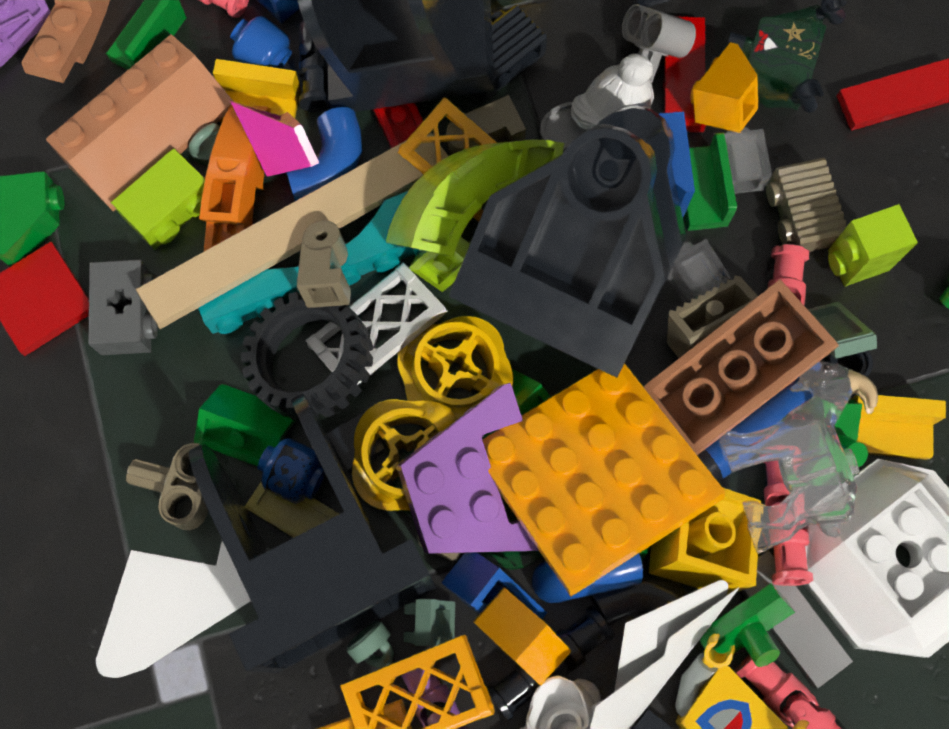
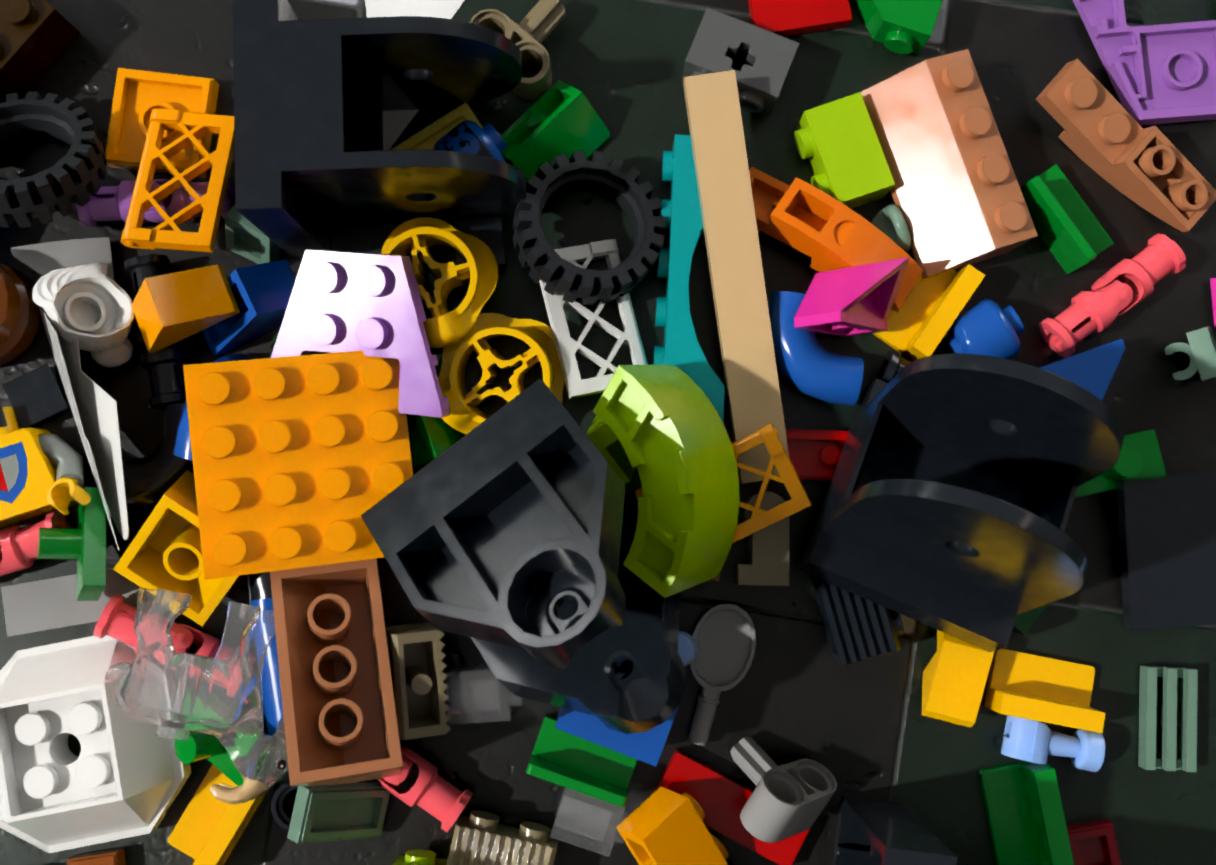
camera: 115 degrees right, 10 degrees up
dark tan leg [297,220,351,308] -> none
white hair [571,54,654,130] -> none

